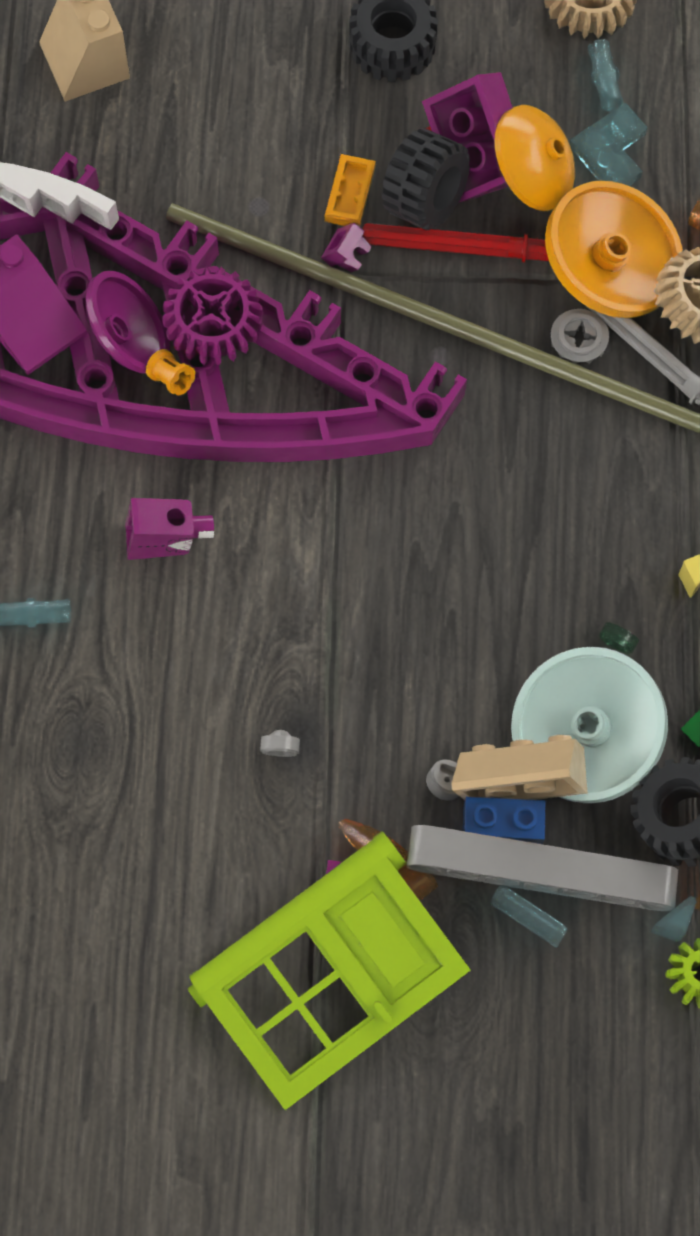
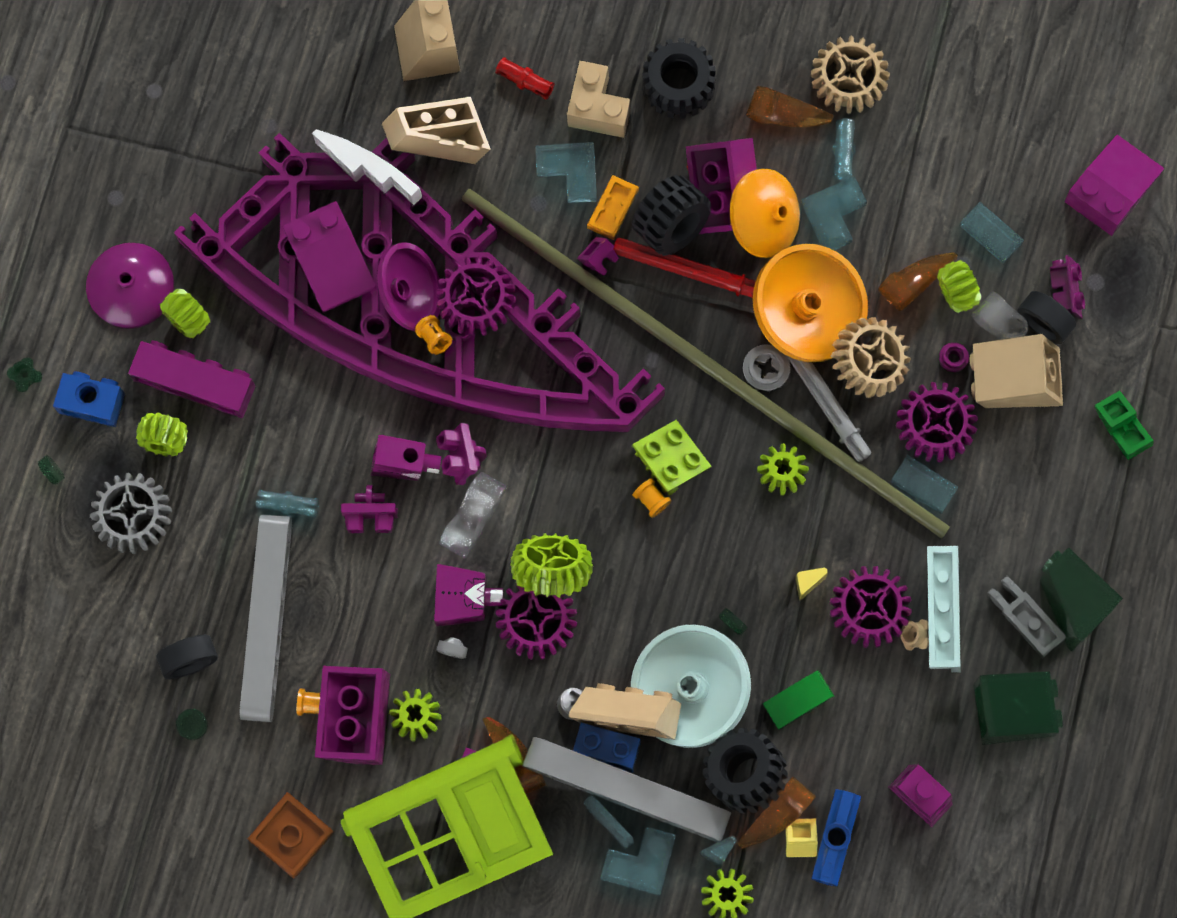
camera: 20 degrees right, 5 degrees up
none -> light grey beam [240,515,292,722]
none -> dark orange tile [247,792,334,879]
none -> light orange bush [296,688,320,716]
none -> magenta slope [315,666,390,765]
none -> magenta hips [341,485,398,534]
none -> tan wedge [382,97,490,164]
none -> lime gear [389,689,442,742]
none -> magenta torso [434,564,504,626]
none -> magenta hips [436,423,487,485]
none -> clear brick [439,472,507,558]
none -> red pin [495,57,555,100]
none -> magenta gear [496,583,577,660]
none -> lime gear [511,533,593,598]
none -> clear light blue plate [535,142,597,203]
none -> tan brick [567,61,631,138]
none -> clear light blue plate [600,827,676,896]
none -> lime hinge [632,420,711,495]
none -> light orange bush [632,478,672,518]
none -> clear orange piece [746,86,834,127]
none -> lime gear [757,443,809,495]

